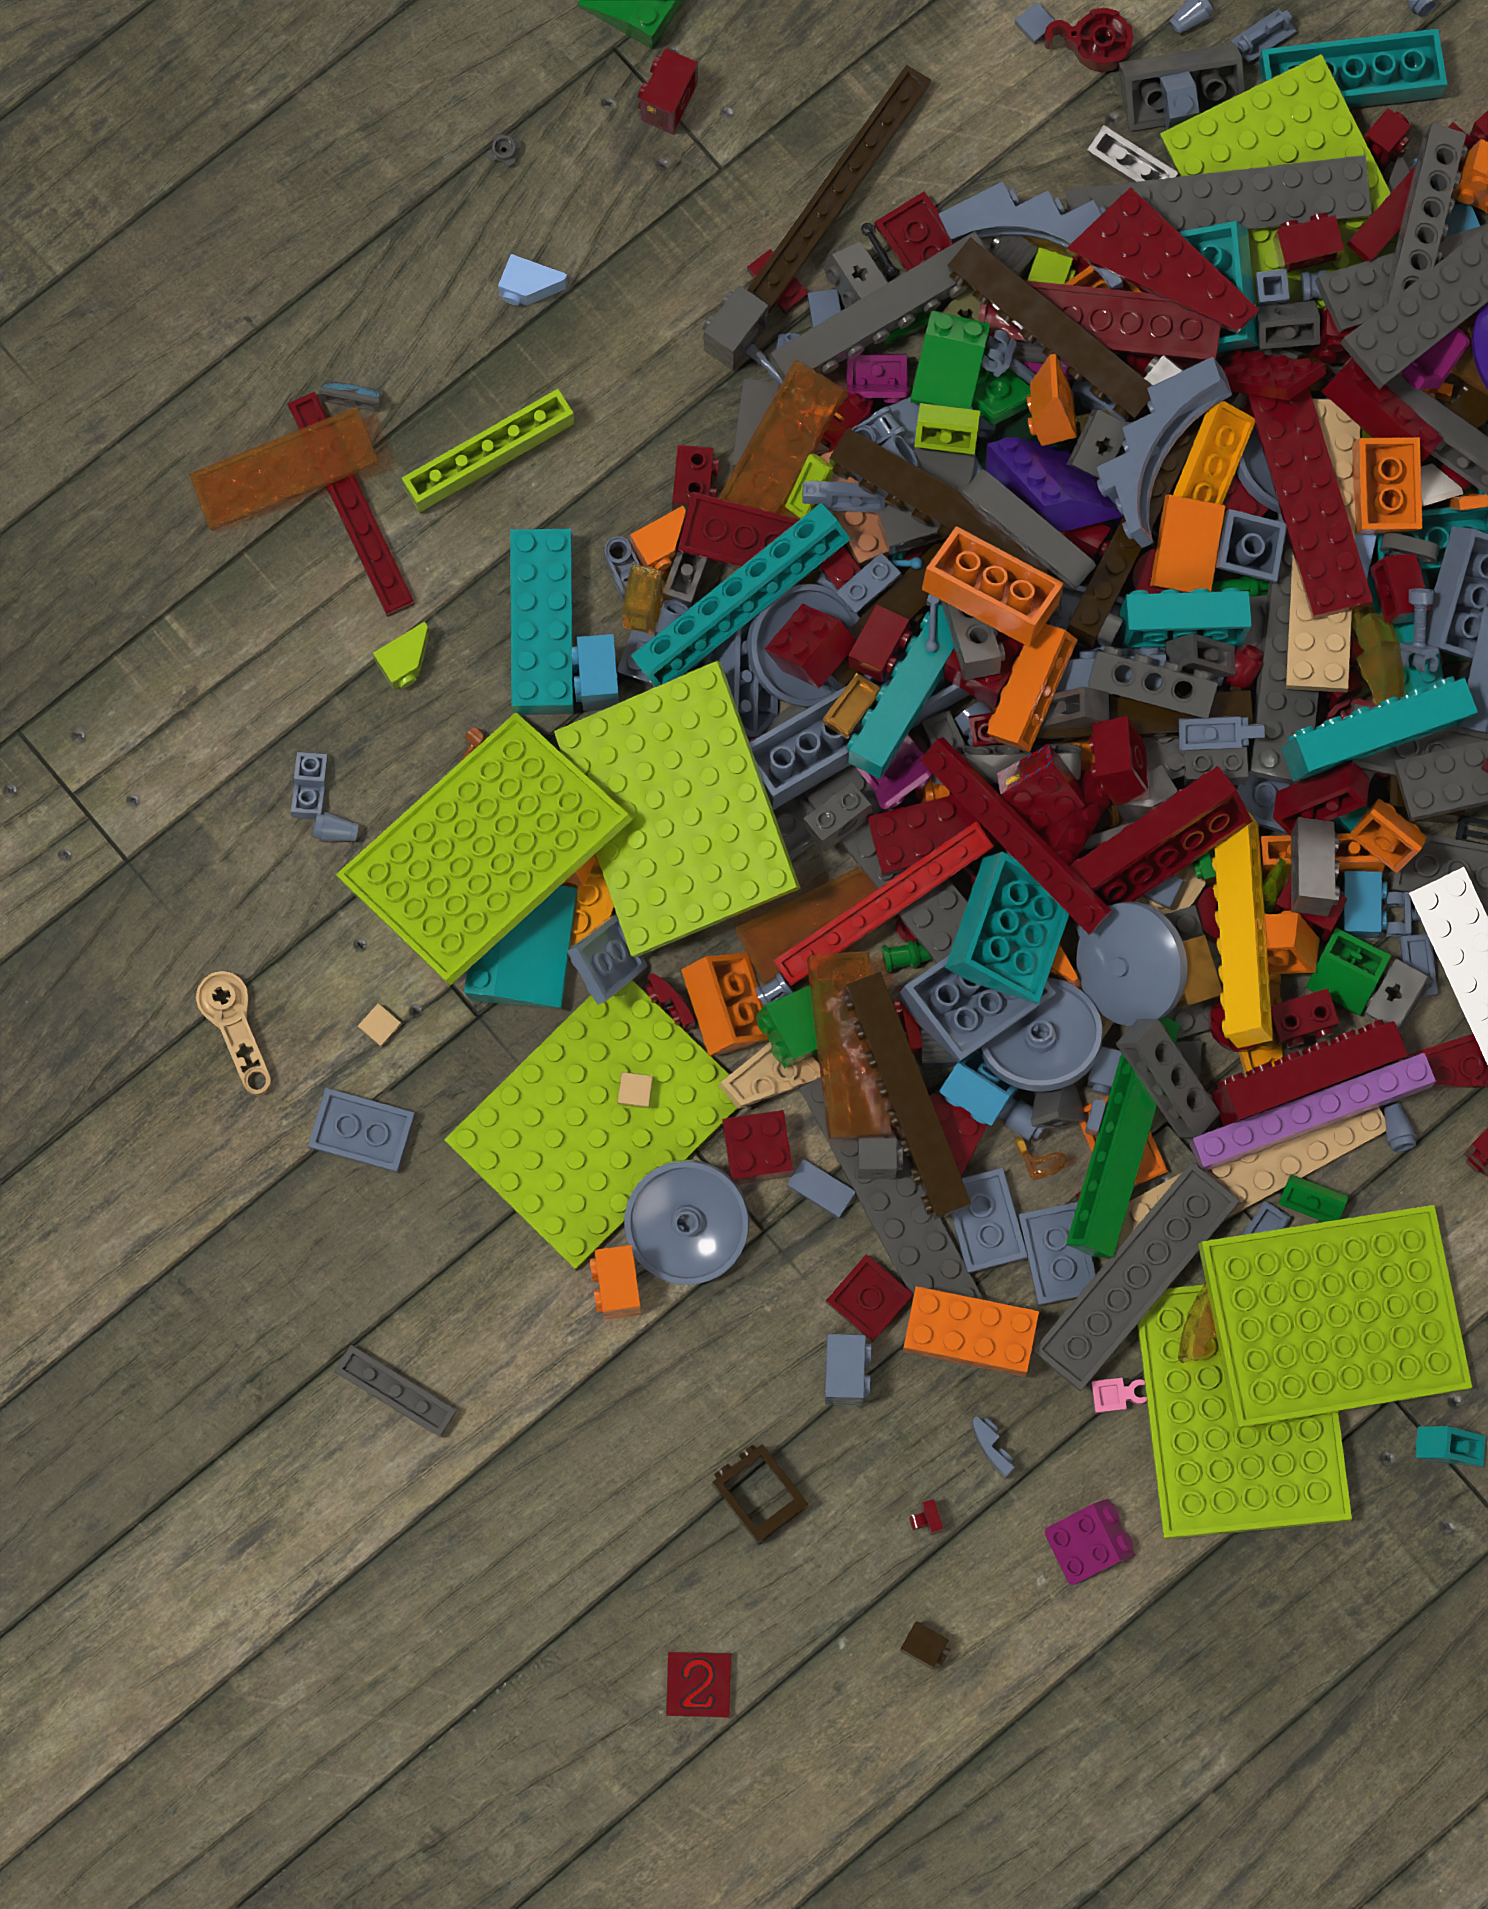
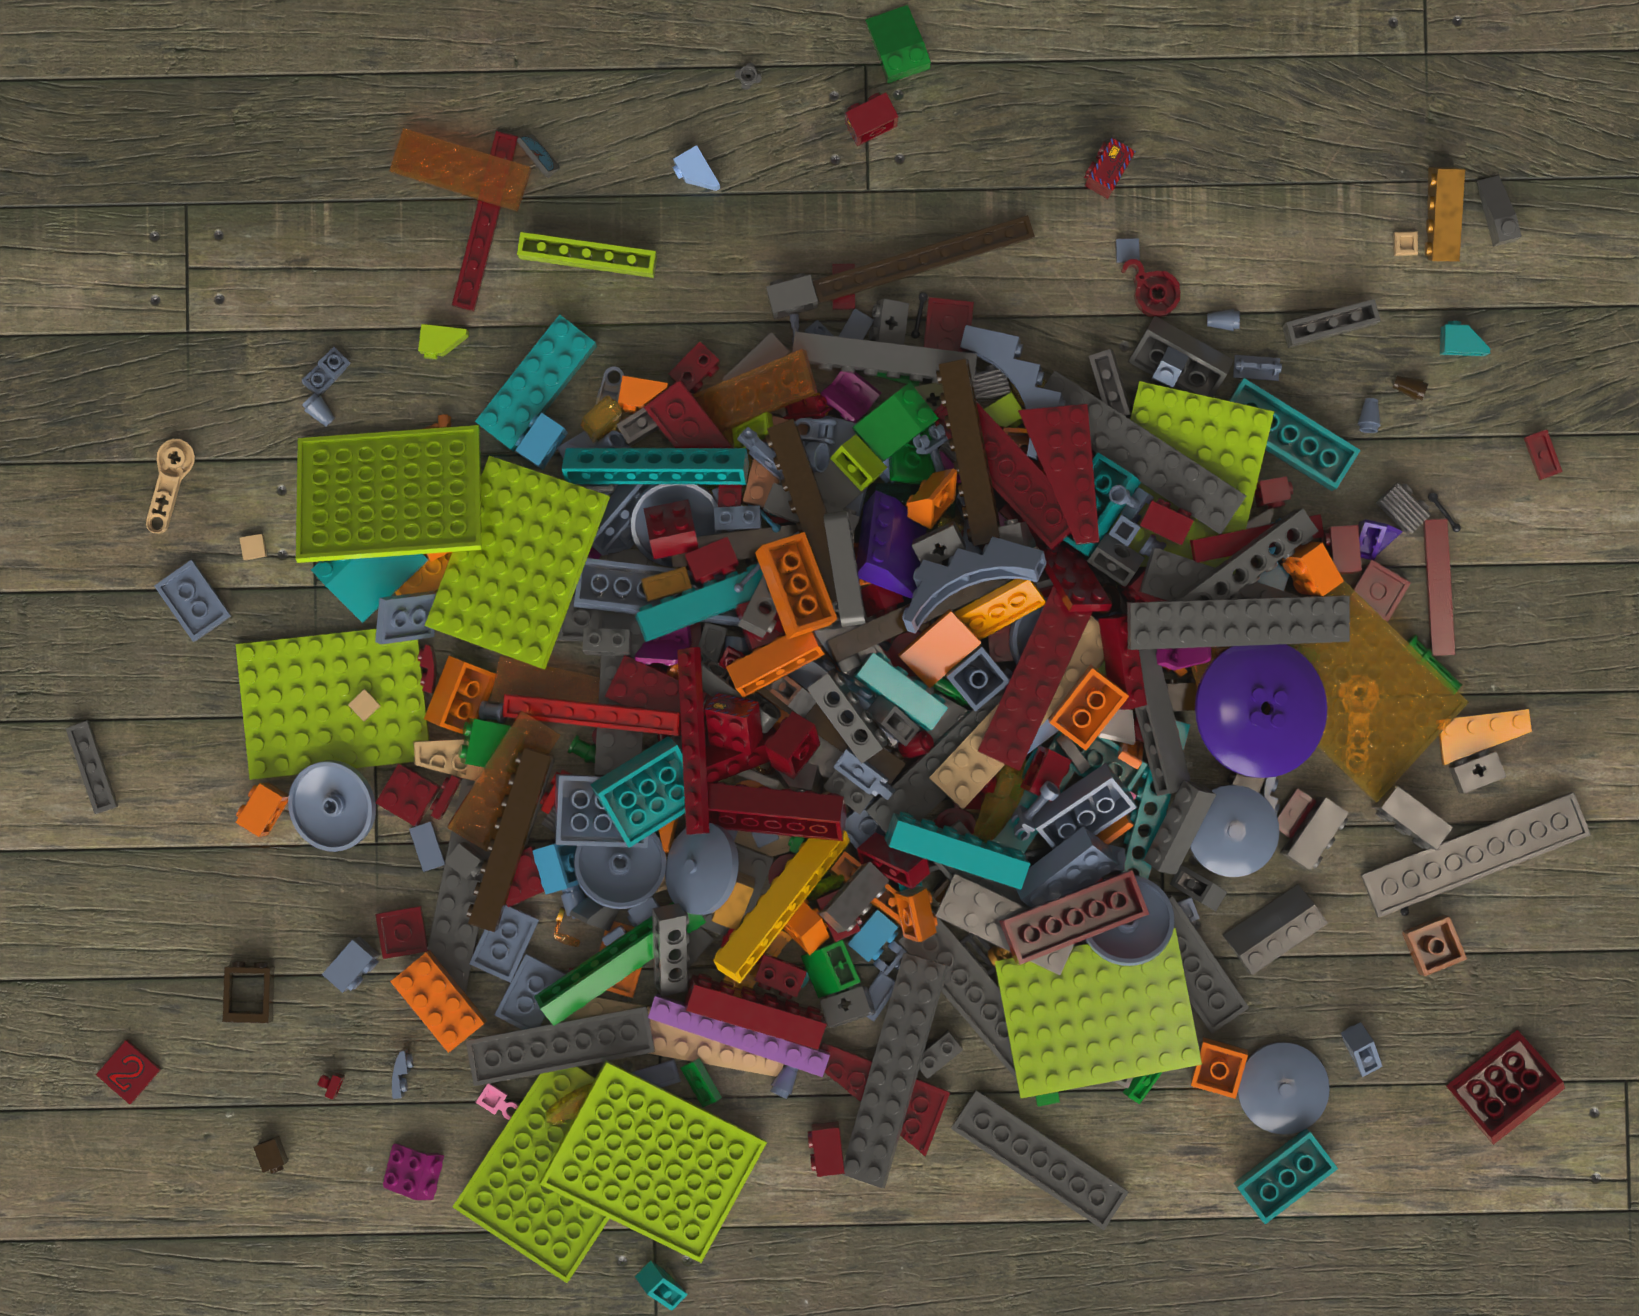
camera: 40 degrees right, 10 degrees up
none -> dark red plate [430,775,462,820]
none -> sand blue bar [1109,485,1154,523]

